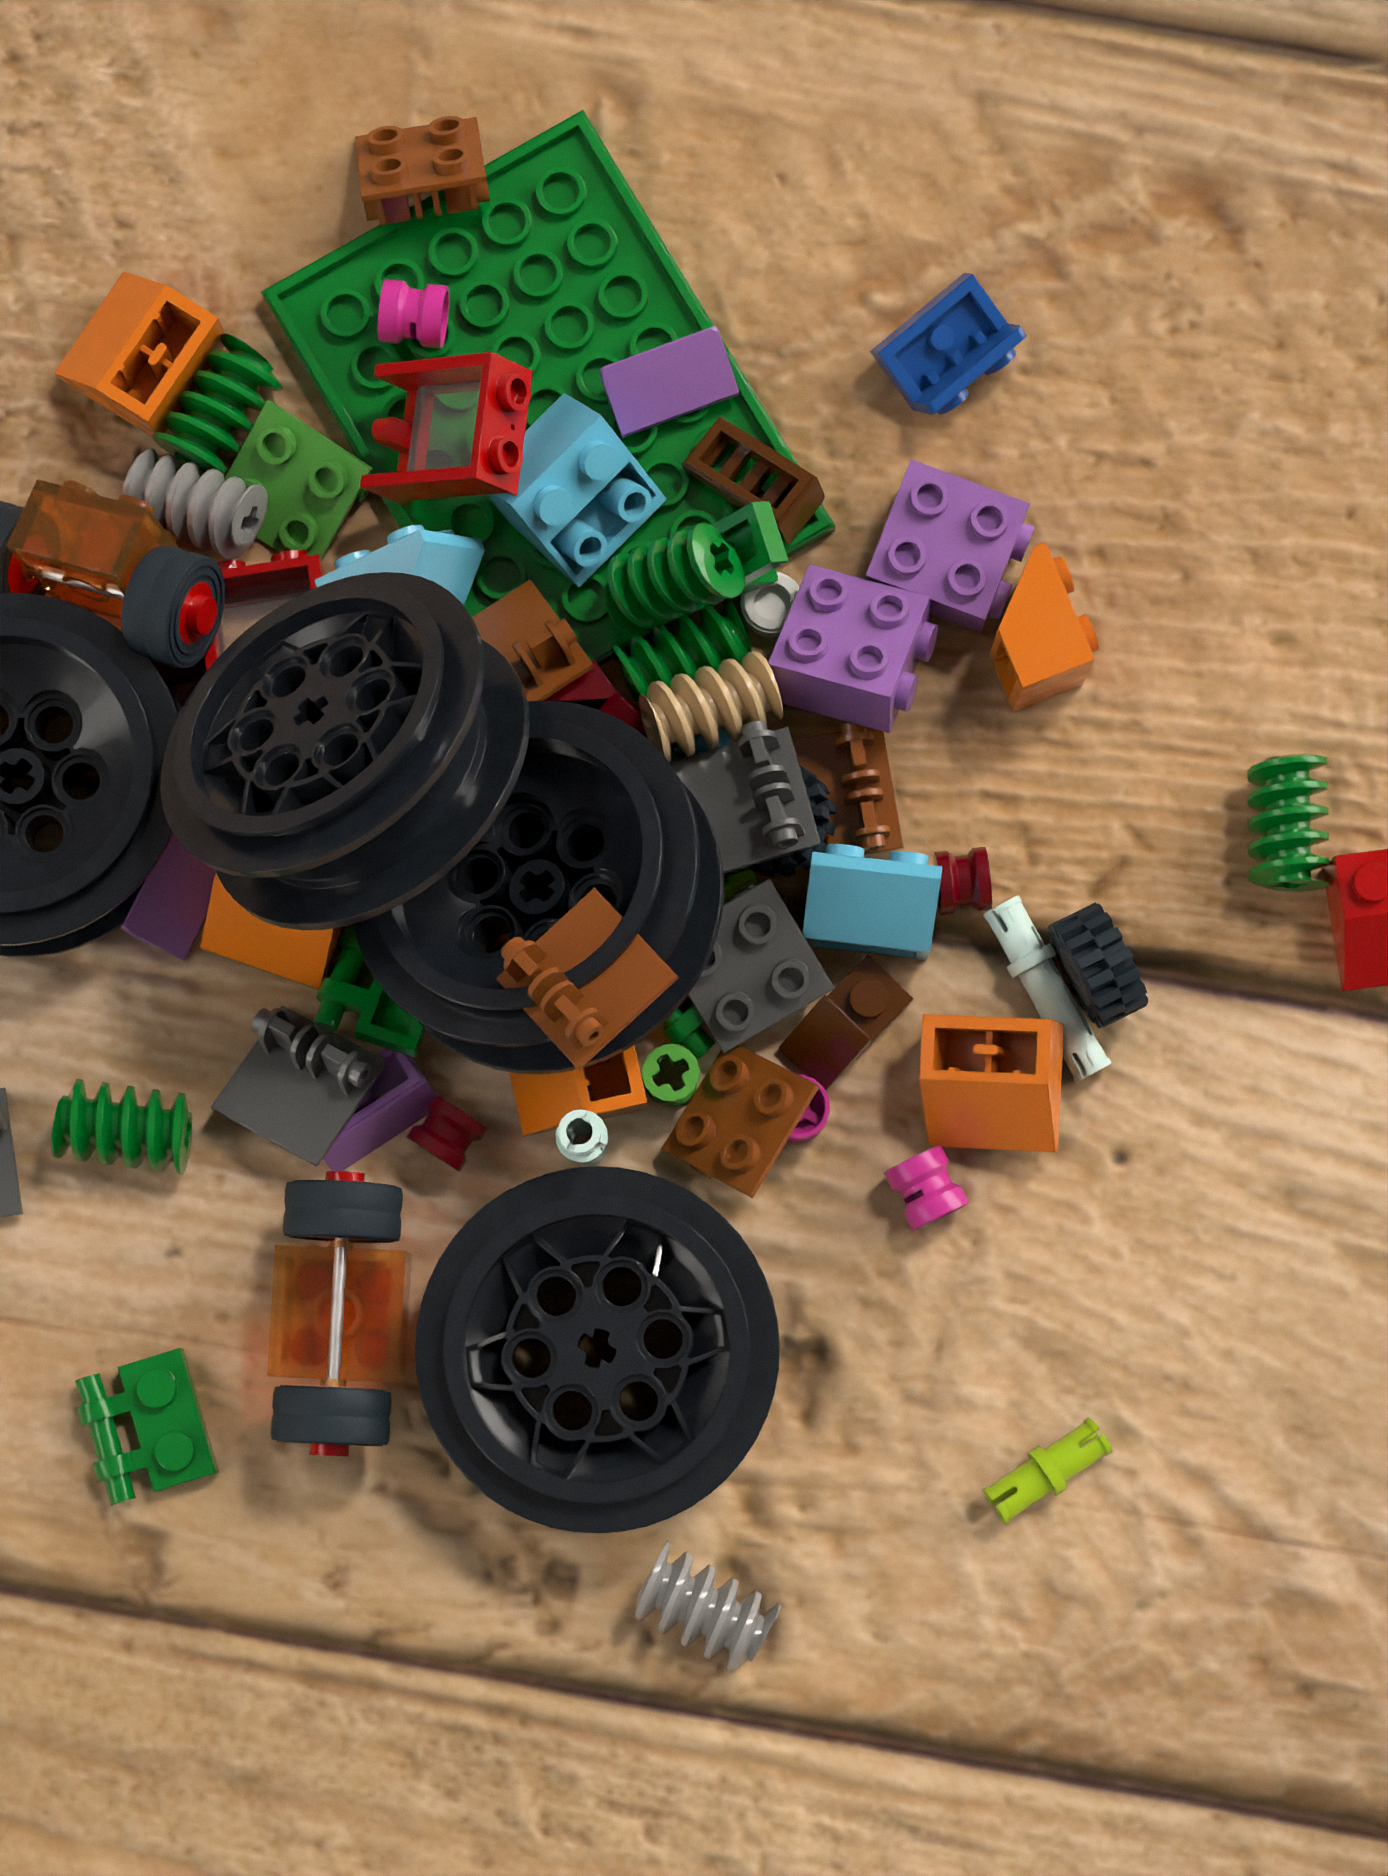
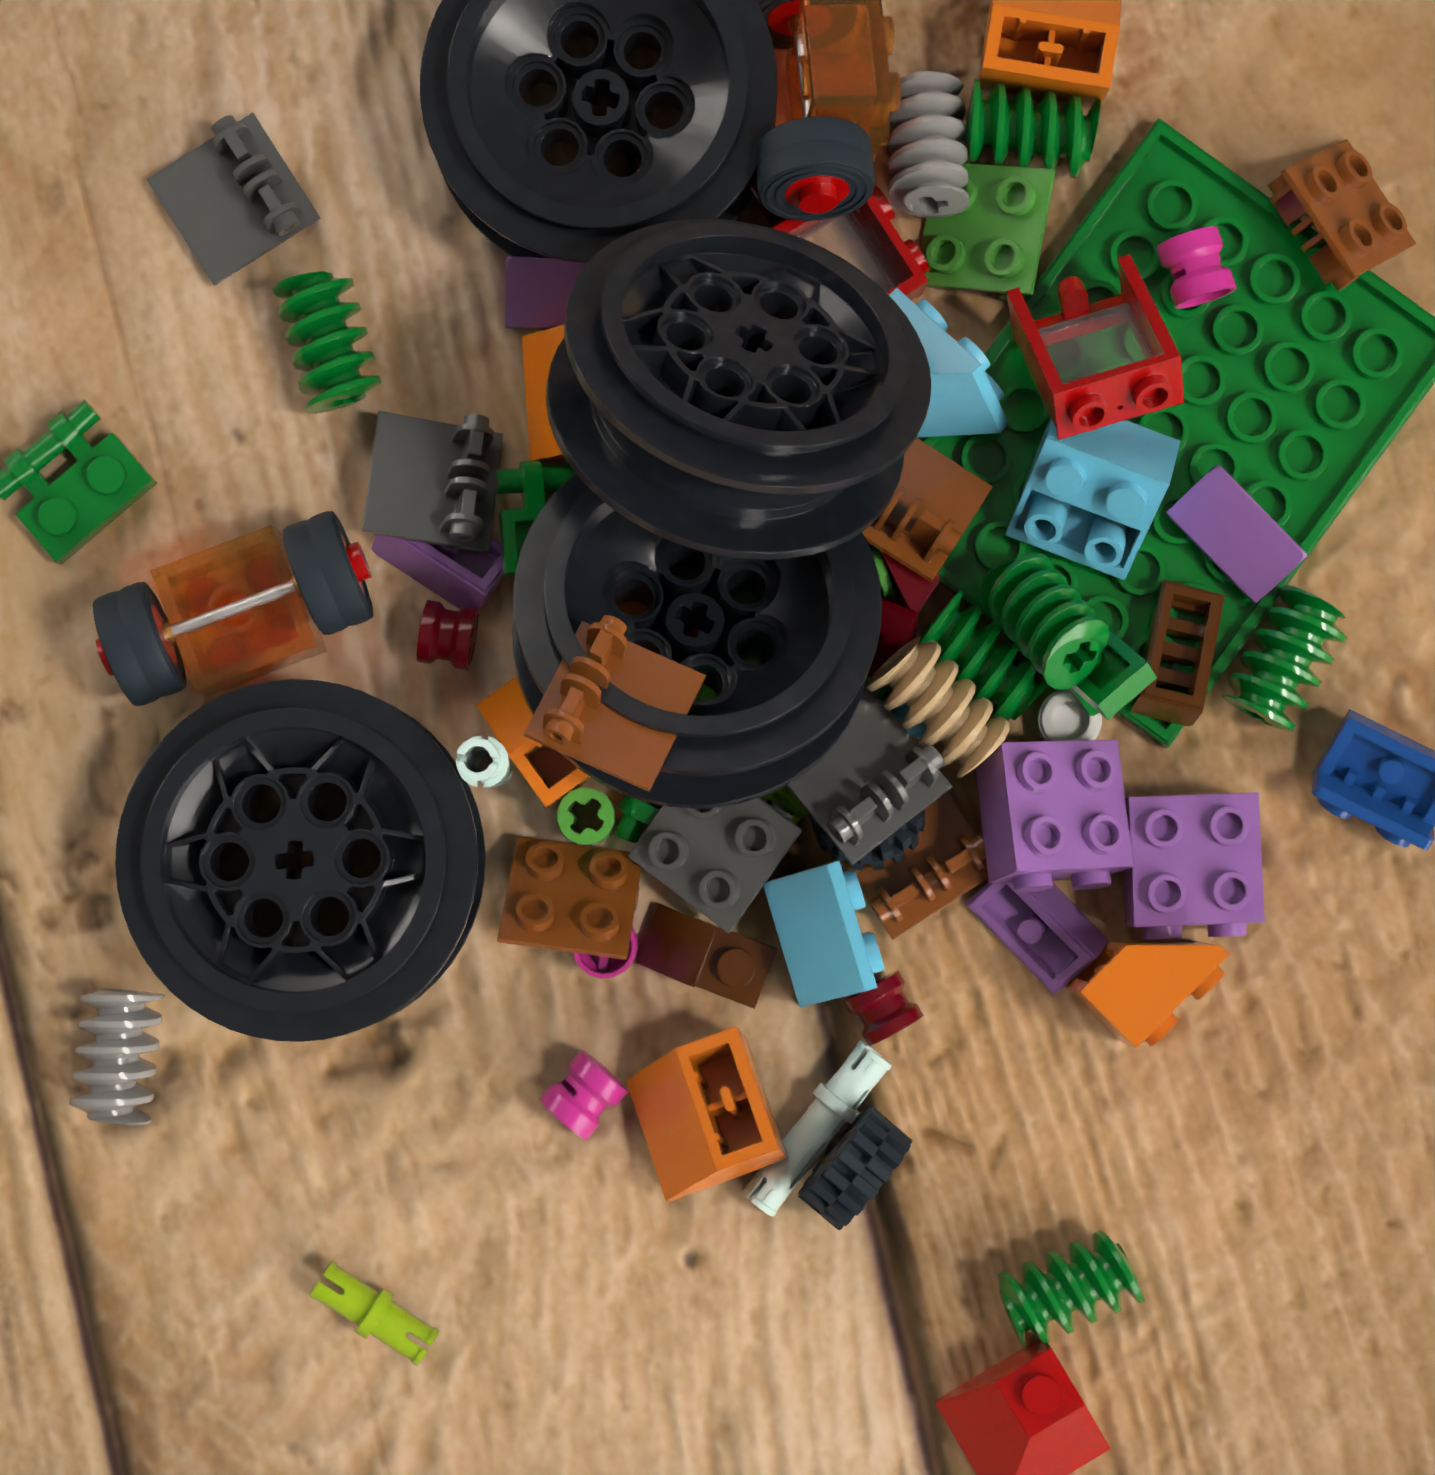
camera: 70 degrees right, 5 degrees up
none -> medium lavender slope [965,880,1108,995]
none -> green piece [1222,585,1348,731]

